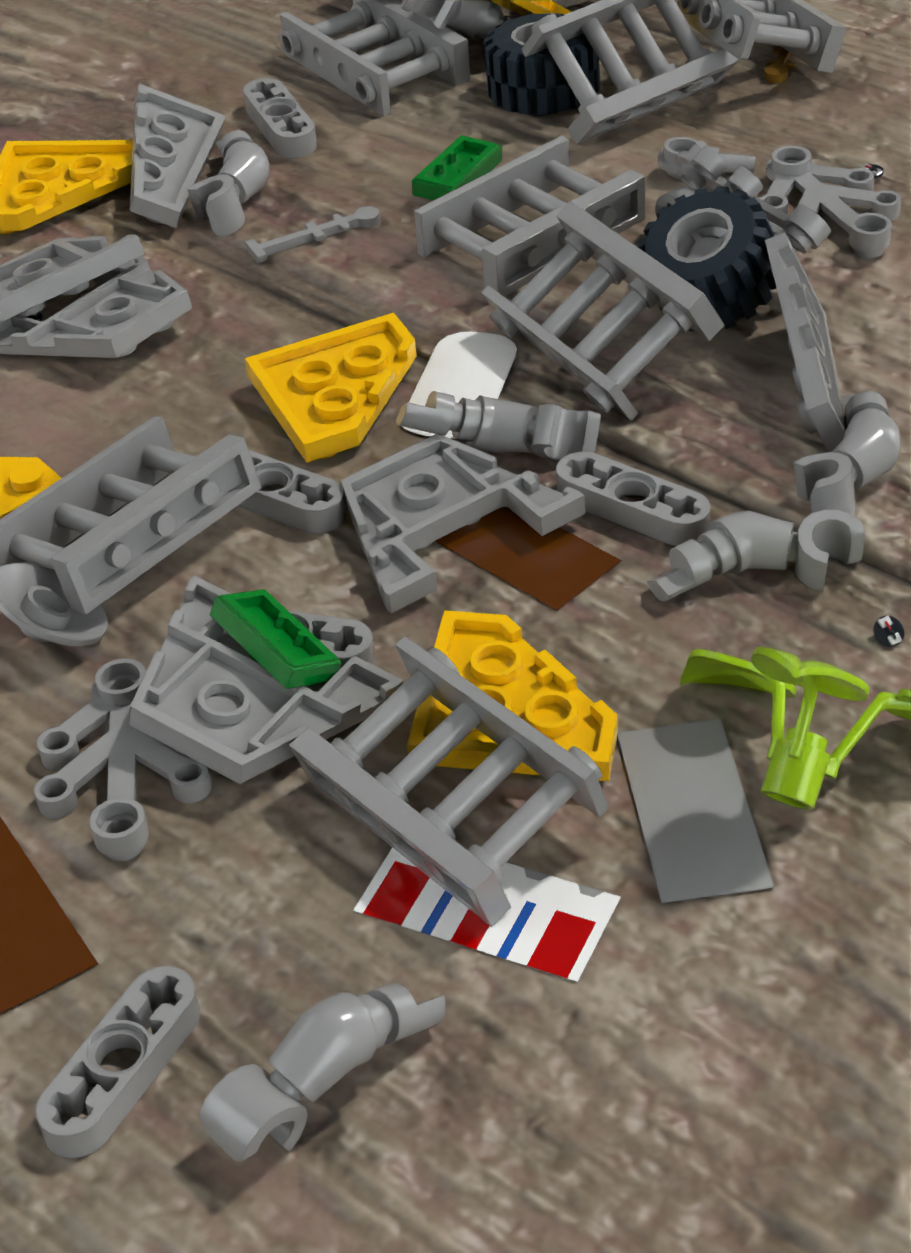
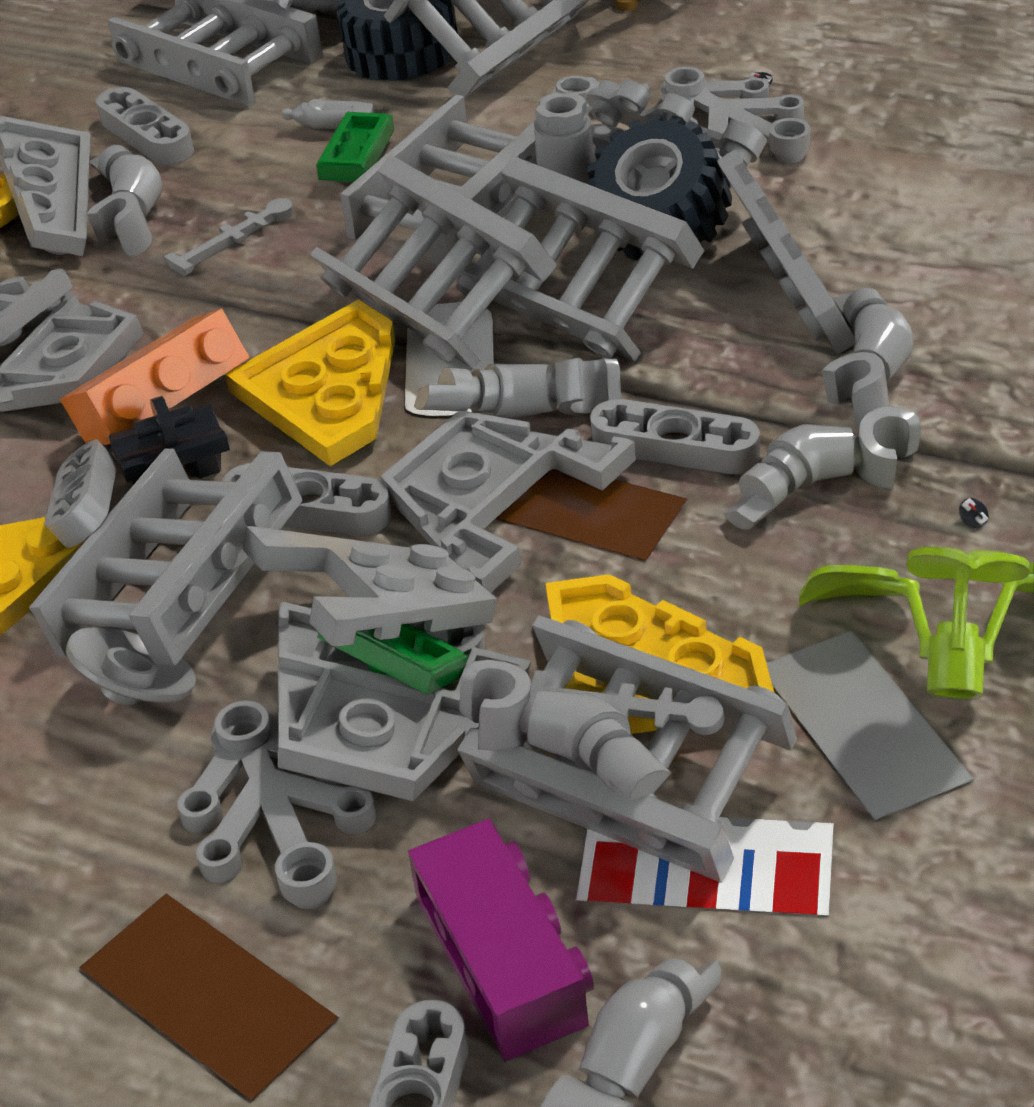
camera: 15 degrees left, 0 degrees up
none -> light grey beam [44,439,118,548]
none -> orange brick [60,308,250,445]
none -> black hips [109,396,230,484]
none -> light grey wing [243,526,497,646]
none -> light grey piece [282,99,374,130]
none -> light grey fence [310,155,557,369]
none -> magenta brick [408,818,594,1062]
none -> light grey piece [459,660,671,800]
none -> light grey piece [530,670,725,735]
none -> light grey plant [534,92,596,213]

